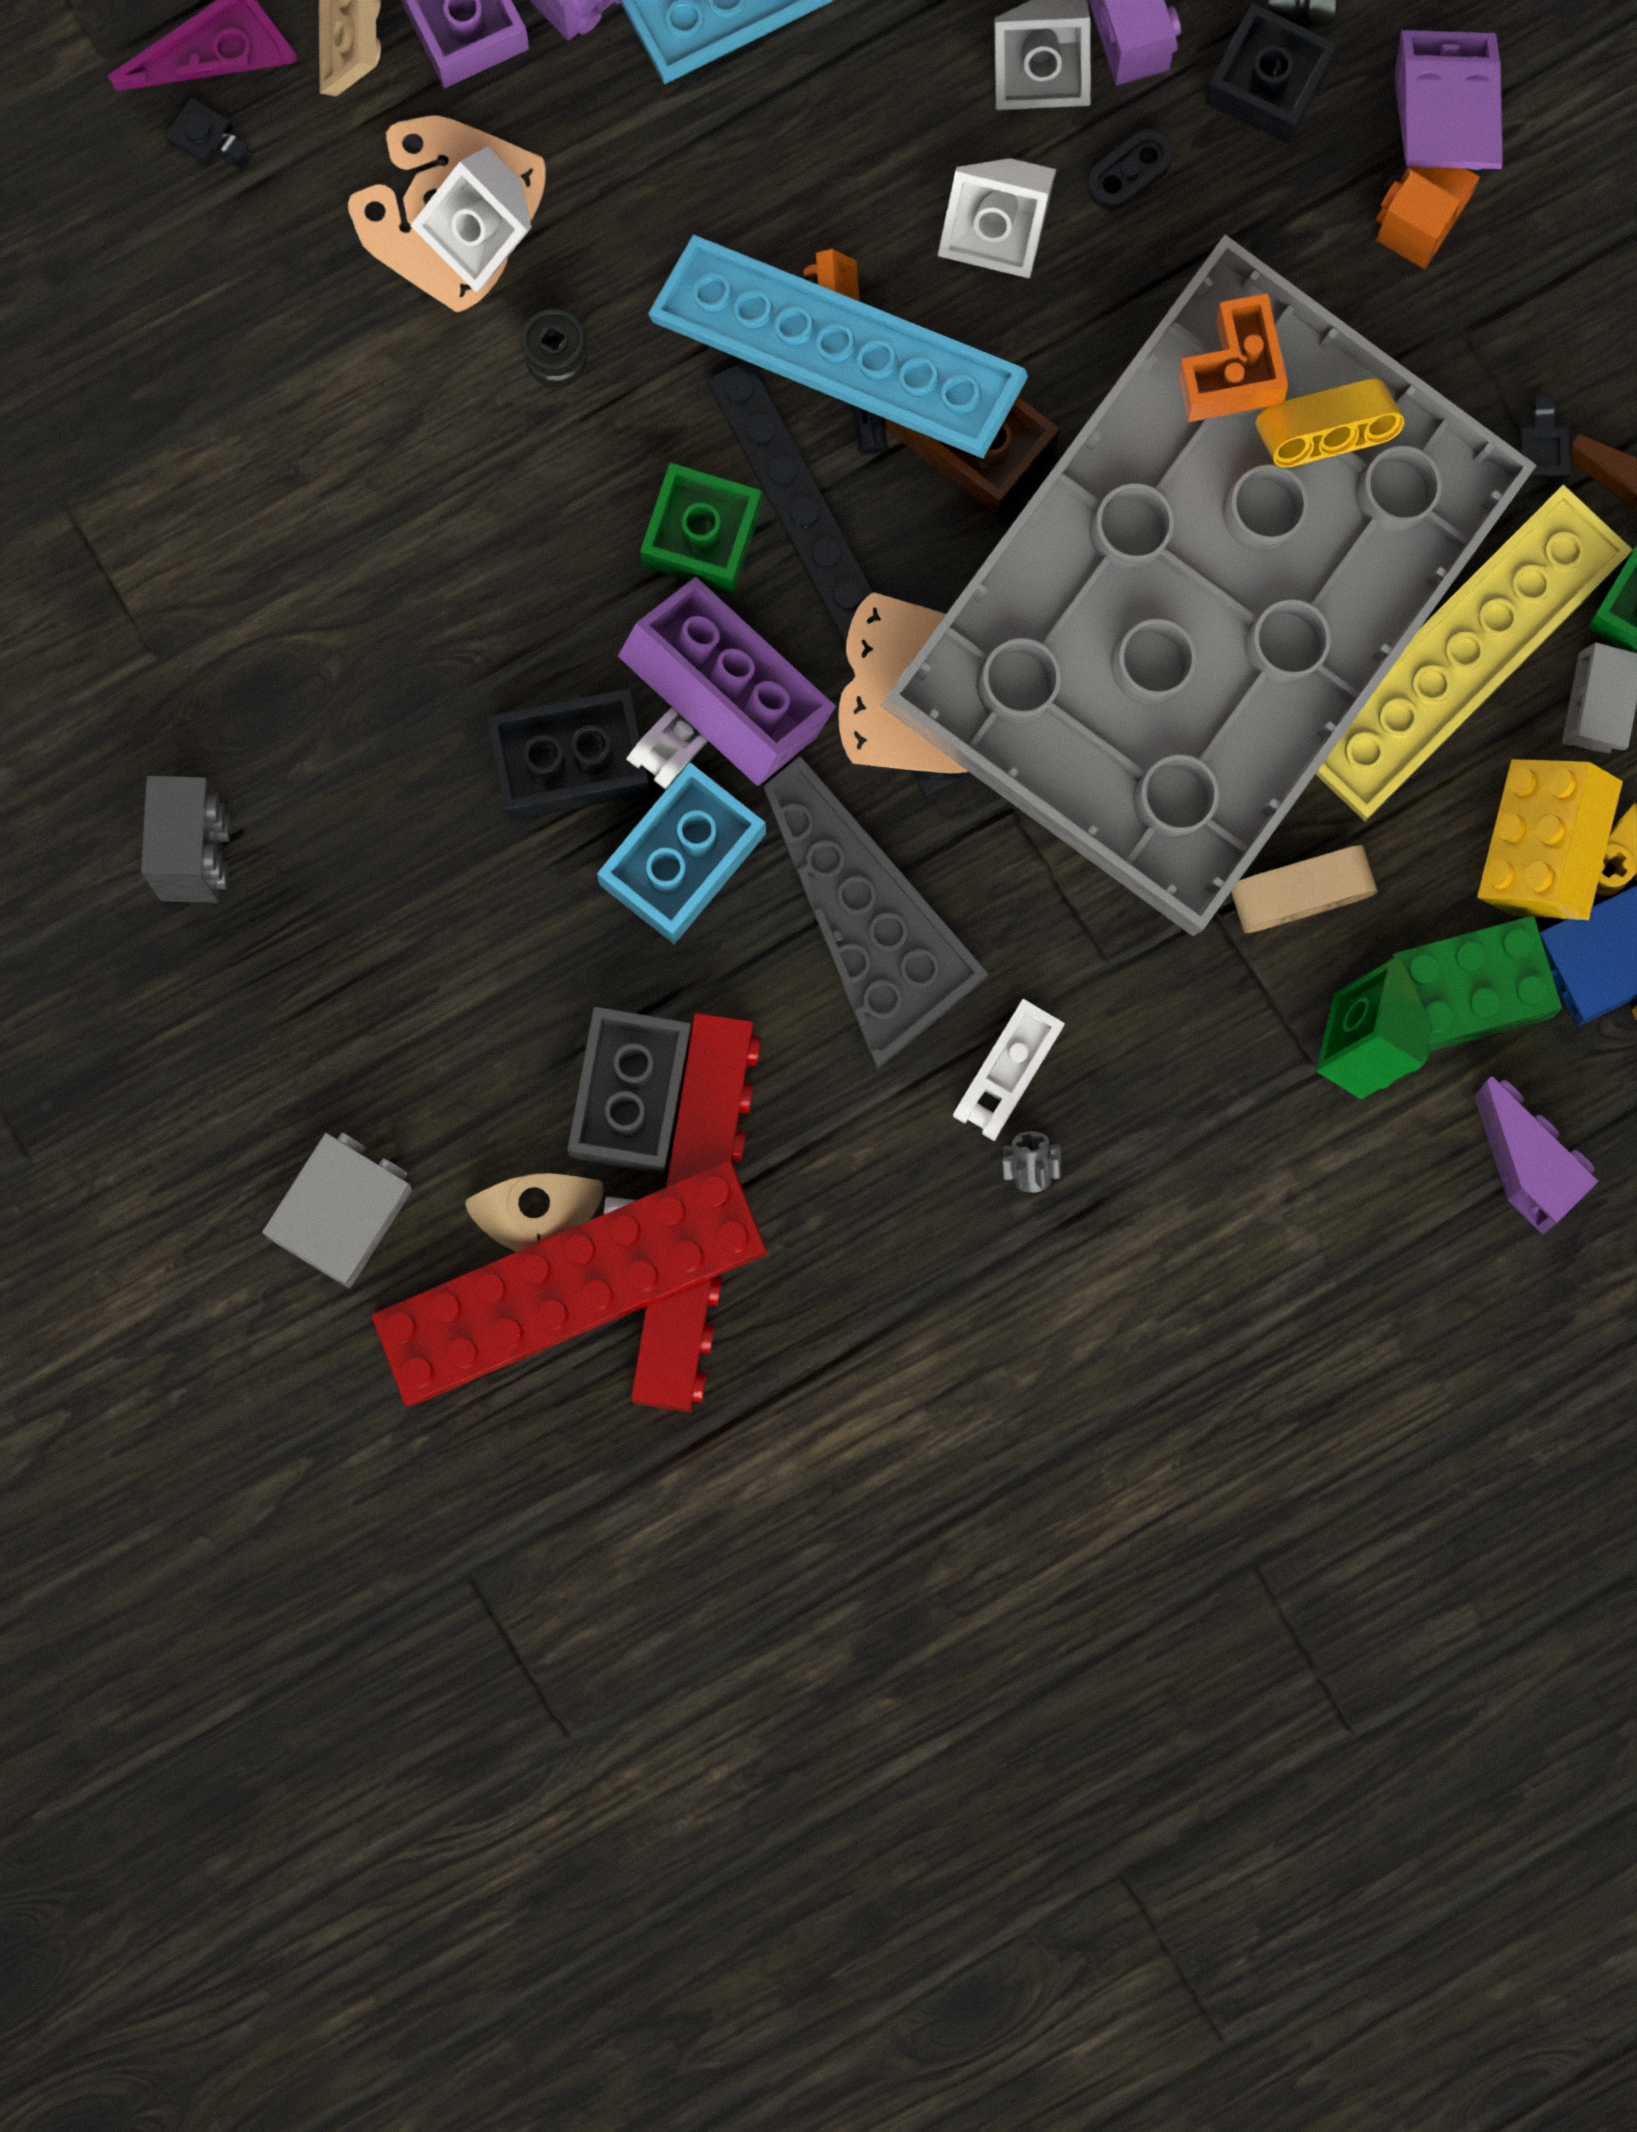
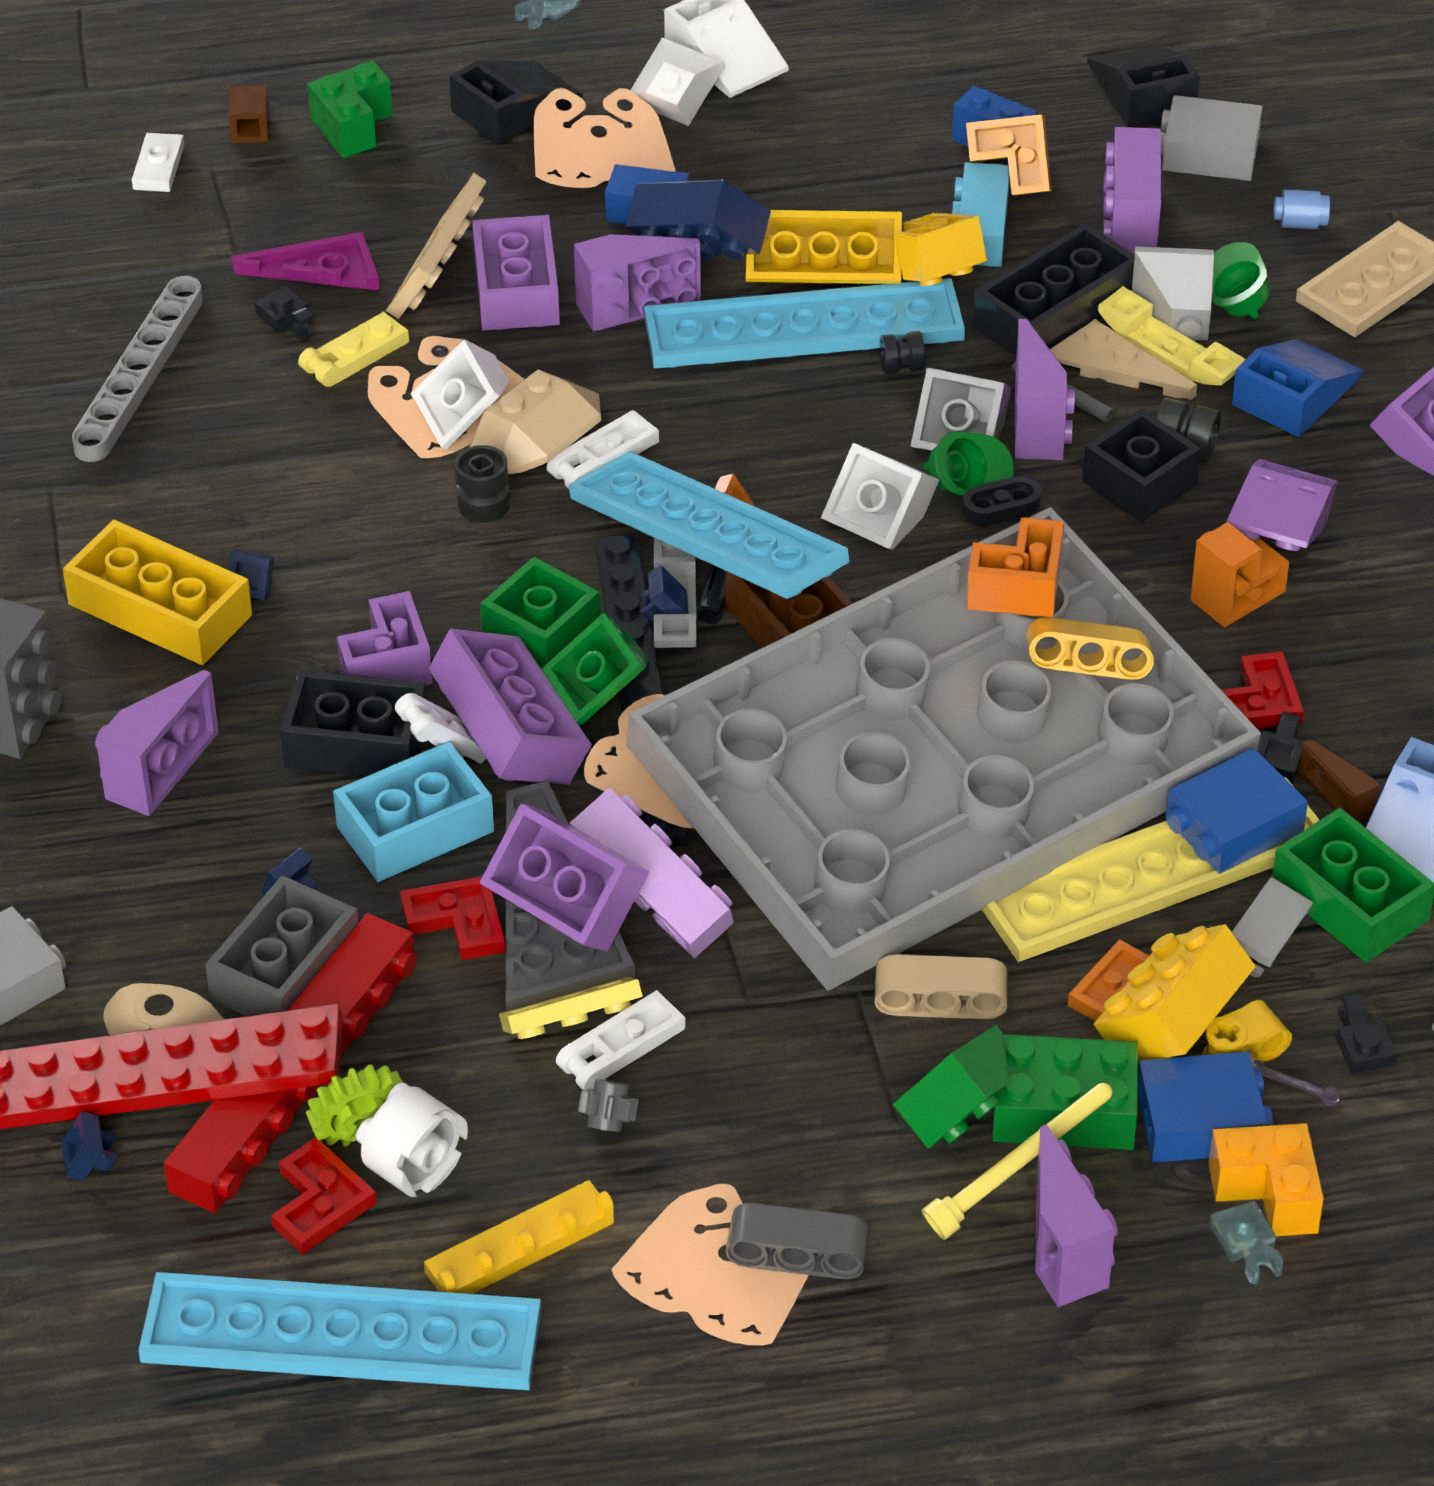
camera: 20 degrees right, 35 degrees down
none -> dark blue tile [61,1112,118,1181]
none -> yellow brick [63,519,252,666]
none -> light grey beam [72,276,203,462]
none -> medium lavender slope [95,670,219,816]
none -> medium azure plate [138,1272,541,1391]
none -> dark blue tile [228,549,275,600]
none -> dark blue tile [262,847,318,896]
none -> red plate [271,1137,377,1255]
none -> light yellow plate [298,312,409,387]
none -> lime gear [306,1065,403,1146]
none -> medium lavender brick [337,591,433,685]
none -> white brick [356,1083,468,1197]
none -> red plate [400,876,505,960]
none -> yellow hinge [424,1180,614,1294]
none -> tan wedge [470,370,601,474]
none -> medium lavender brick [479,803,649,952]
none -> light yellow plate [499,977,643,1039]
none -> green slope [541,612,649,725]
none -> white plate [547,410,659,488]
none -> lavender wedge [570,788,734,959]
none -> light nougat piece [612,1184,809,1345]
none -> dark blue tile [640,565,689,623]
none -> light grey slope [654,538,697,648]
none -> dark grey beam [725,1203,870,1279]
none -> light yellow piece [921,1083,1112,1240]
none -> green piece [922,431,1014,496]
none -> orange plate [1068,939,1149,1021]
none -> blue brick [1165,748,1308,874]
none -> red plate [1221,651,1304,729]

